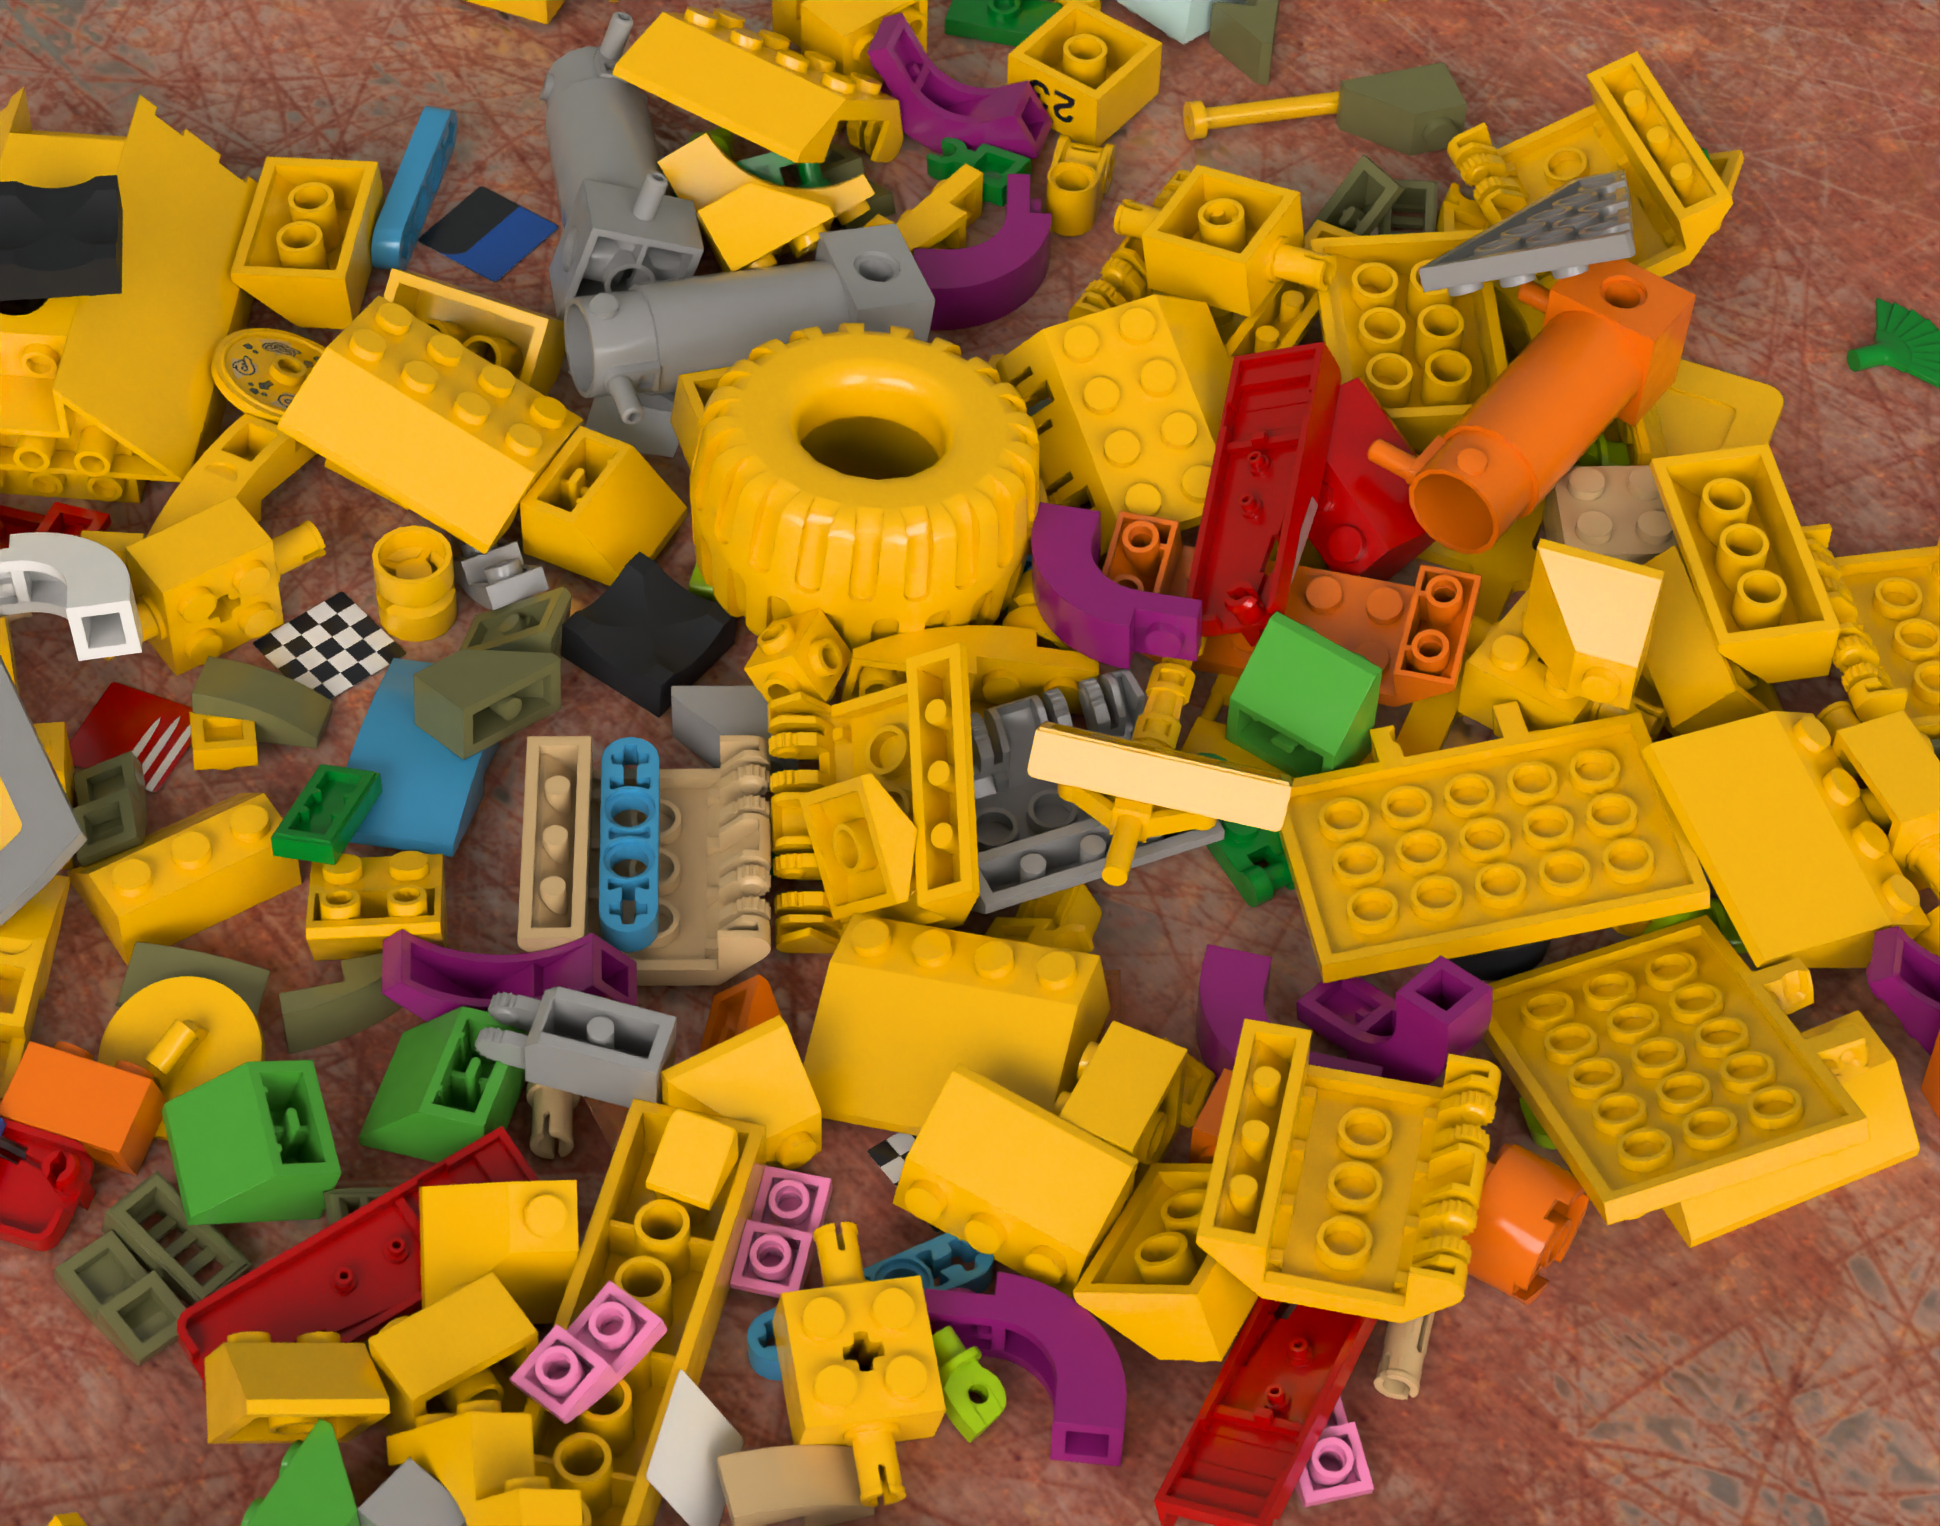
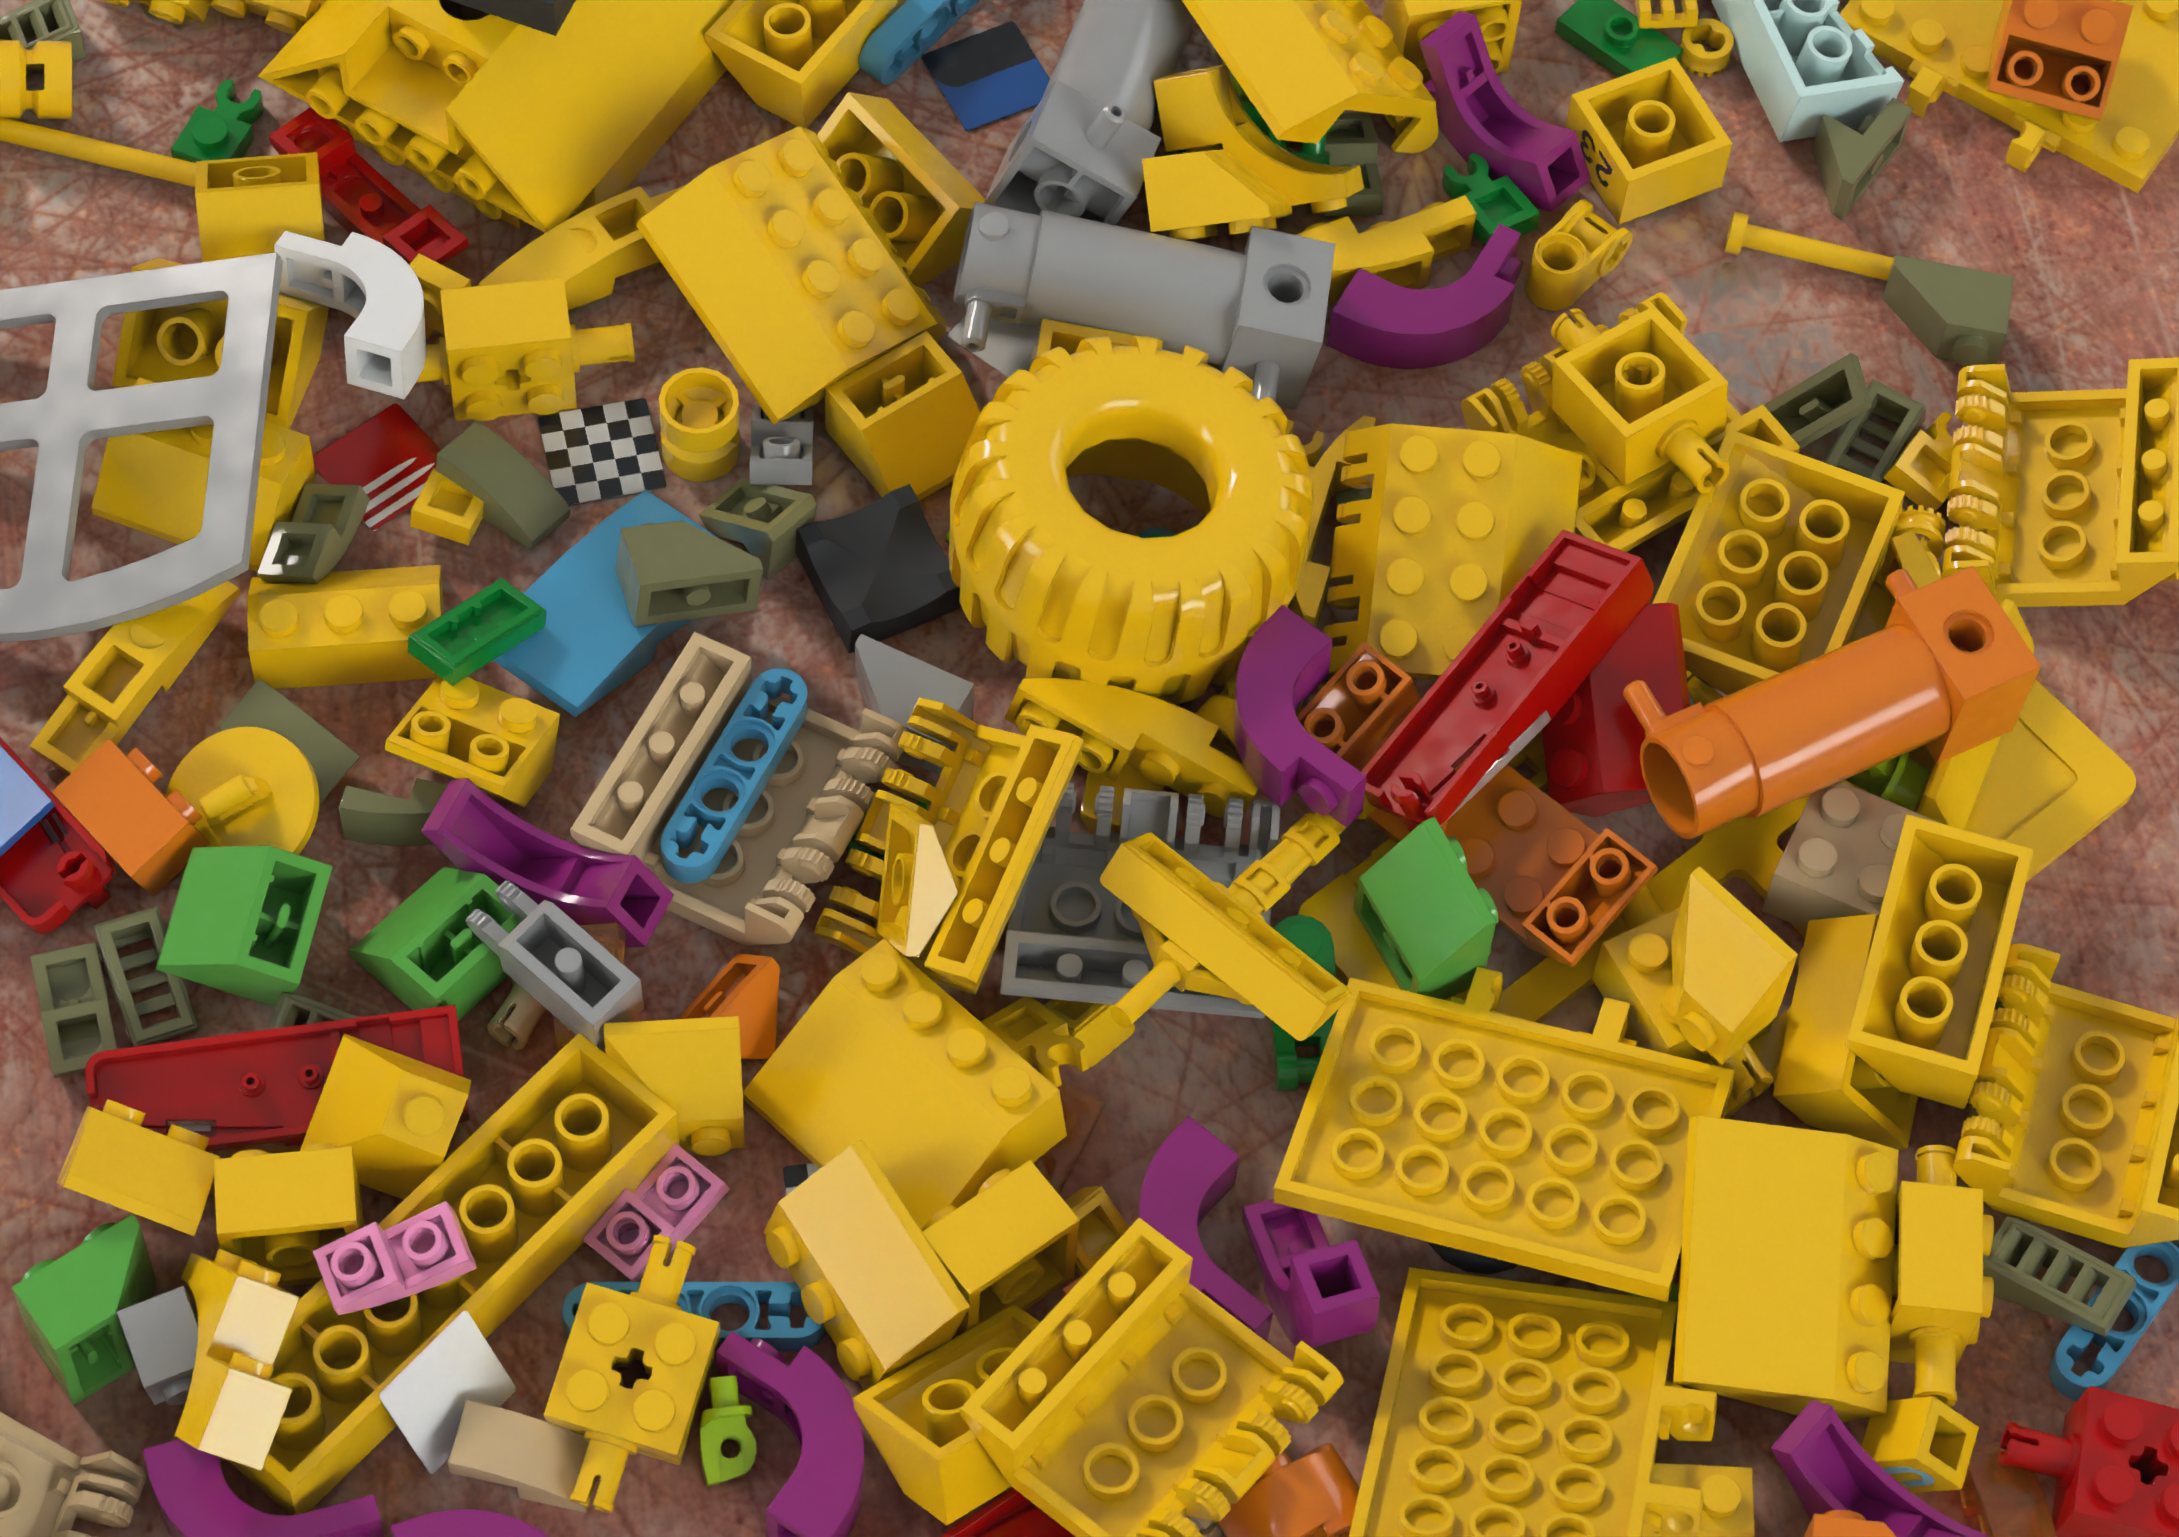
camera: 25 degrees right, 10 degrees up
yellow shield [211,328,326,425] -> none
yellow slope [646,1108,738,1211] -> none
yellow brick [744,608,852,703] -> none
light grey wing [1418,170,1636,296] -> none

